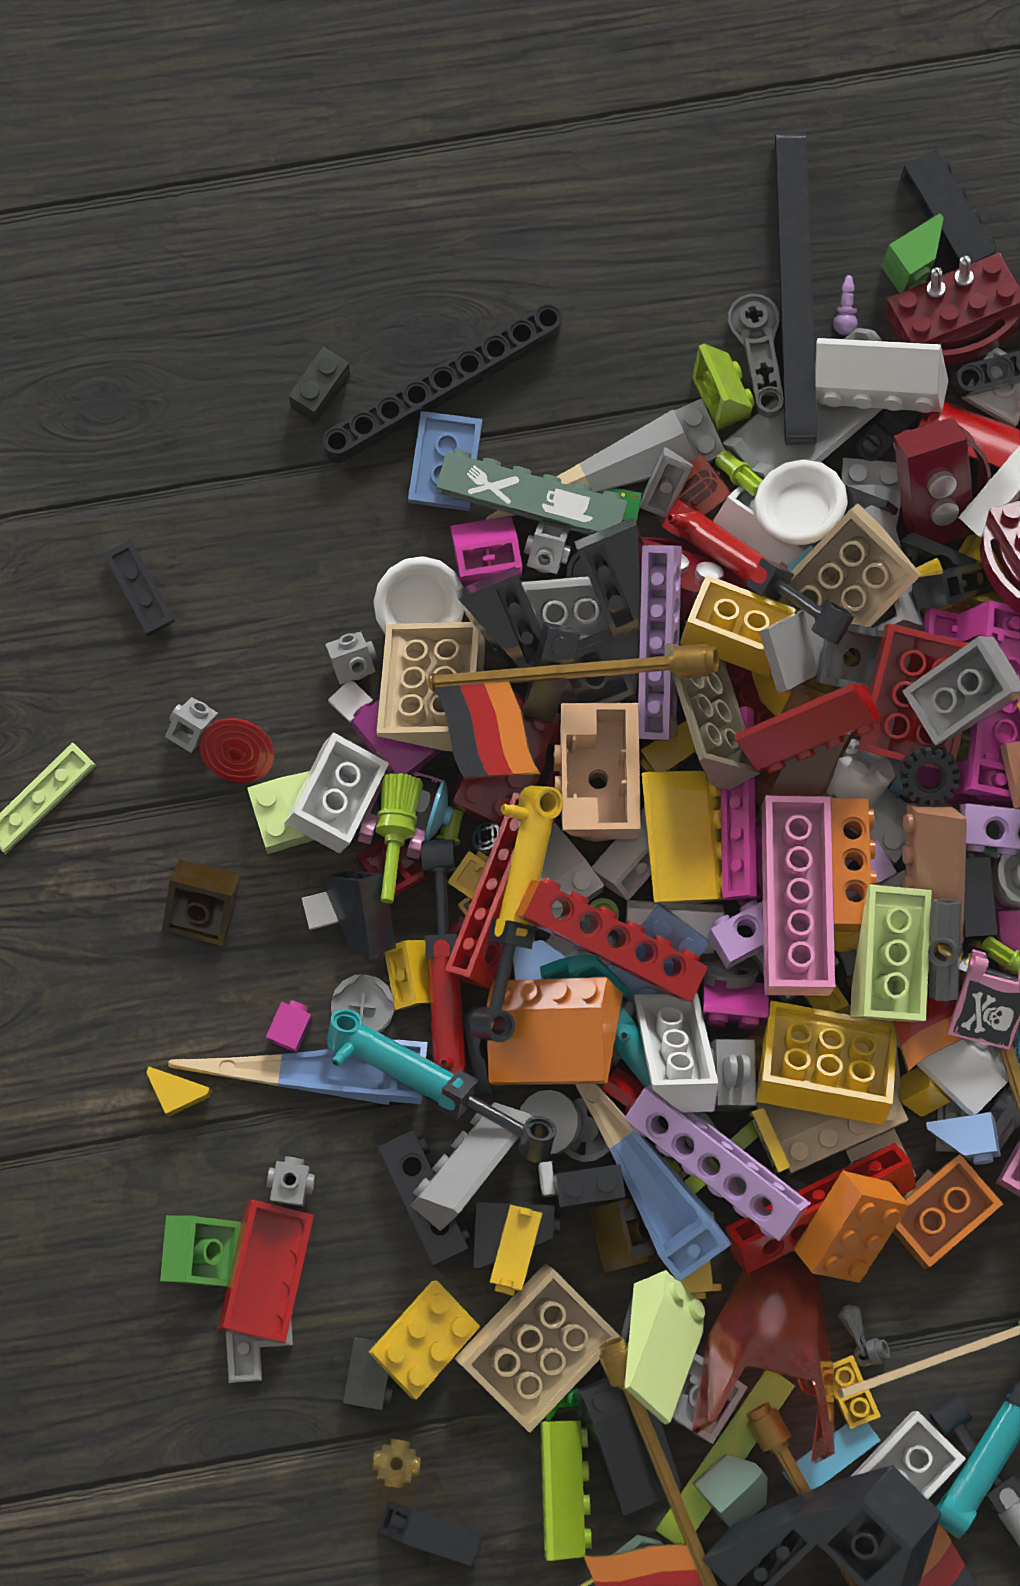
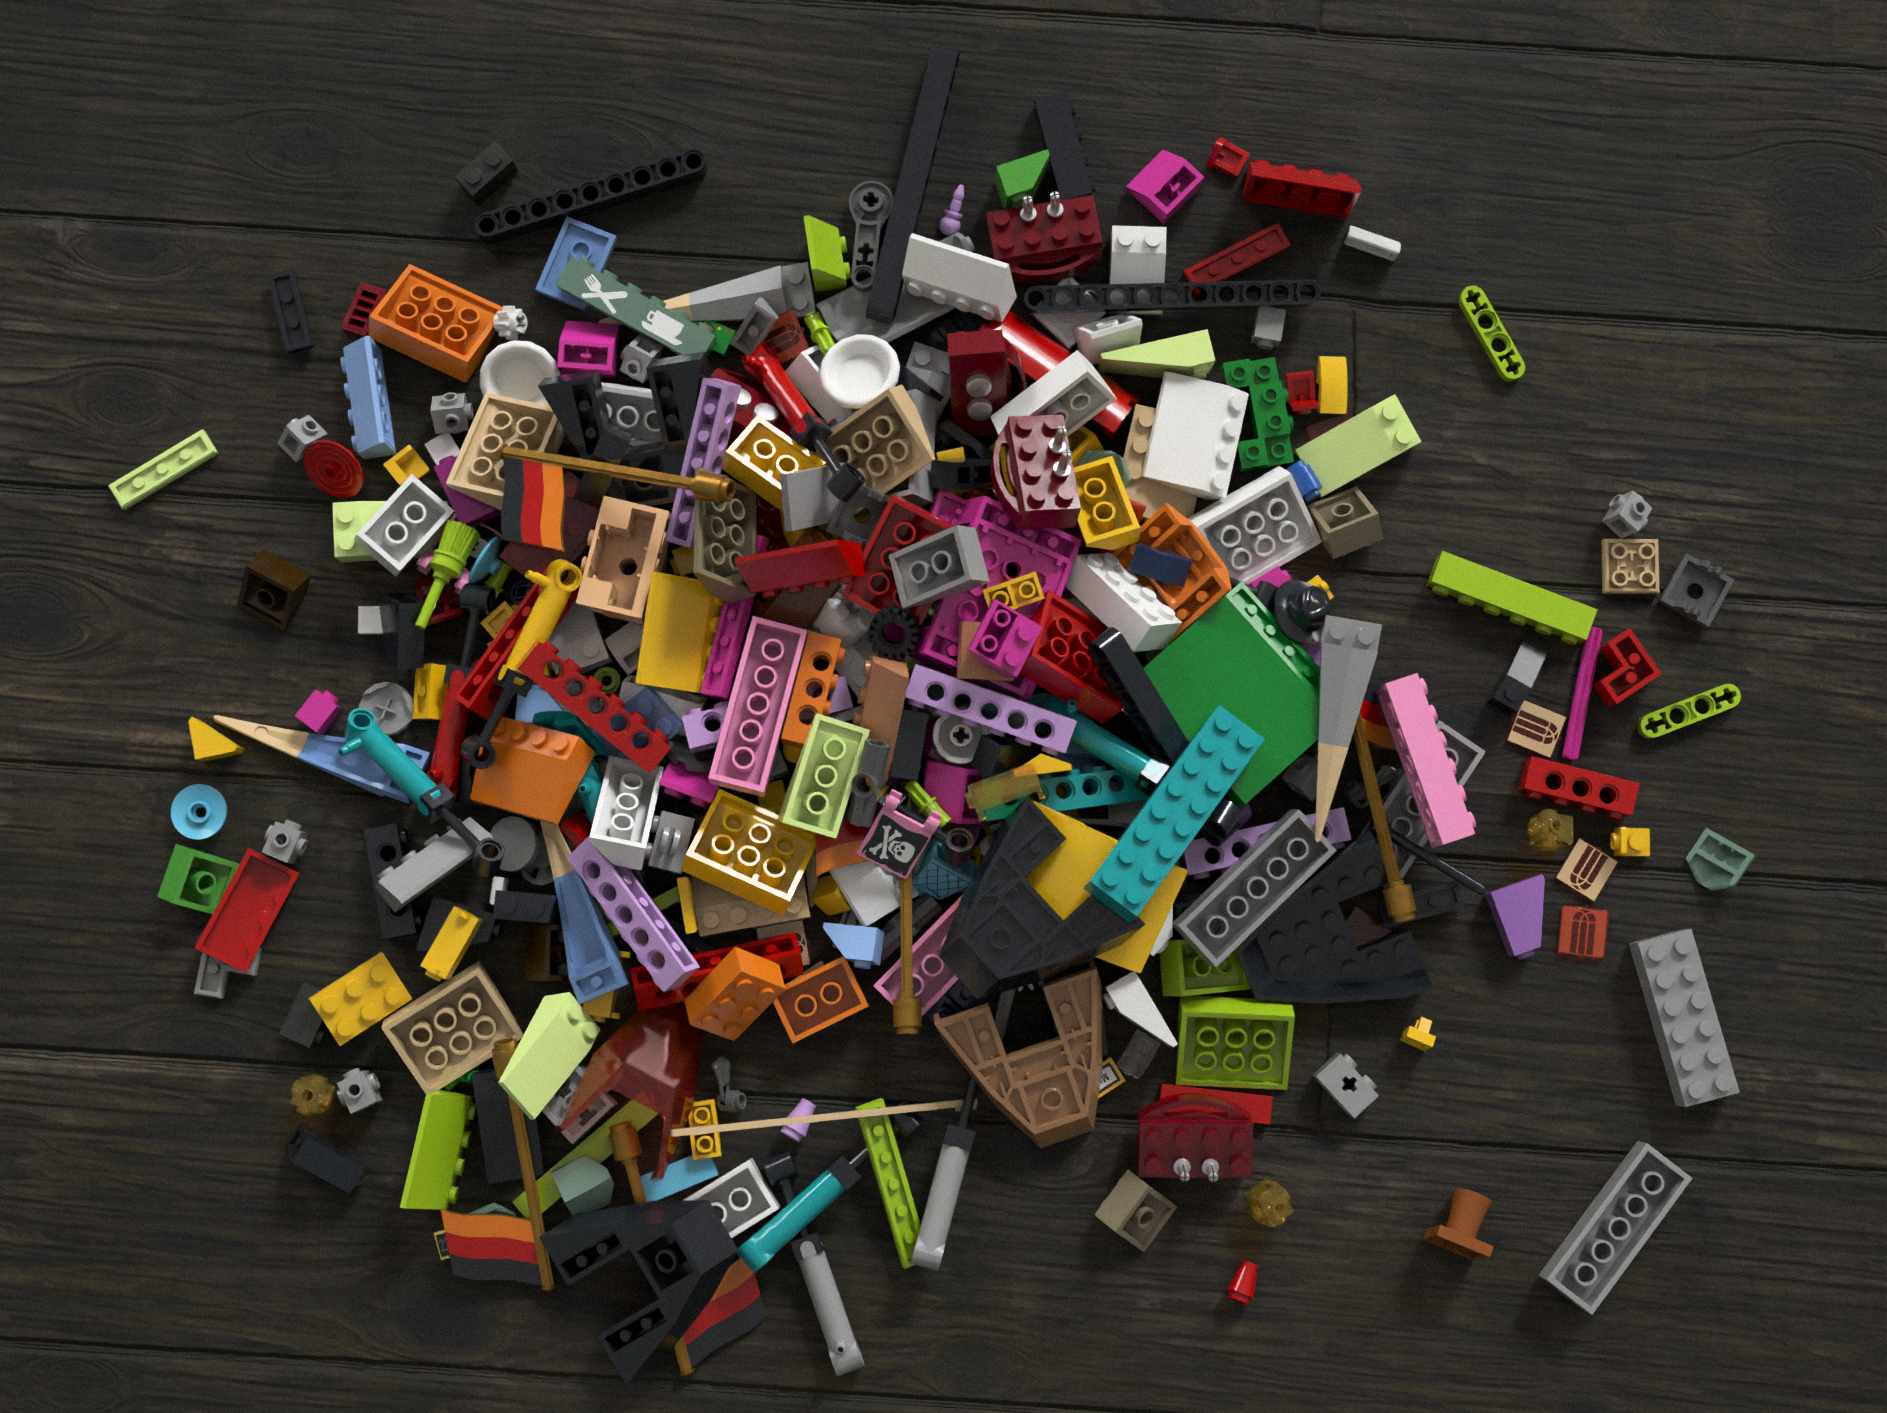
camera: 15 degrees right, 5 degrees up
none -> medium azure dish [171,784,227,840]
none -> light grey brick [337,1068,382,1114]
none -> light blue slope [340,336,396,459]
none -> dark red slope [341,282,388,338]
none -> orange slope [369,264,503,383]
none -> yellow panel [383,445,430,486]
none -> white gear [493,306,528,340]
none -> lavender cone [780,1098,817,1142]

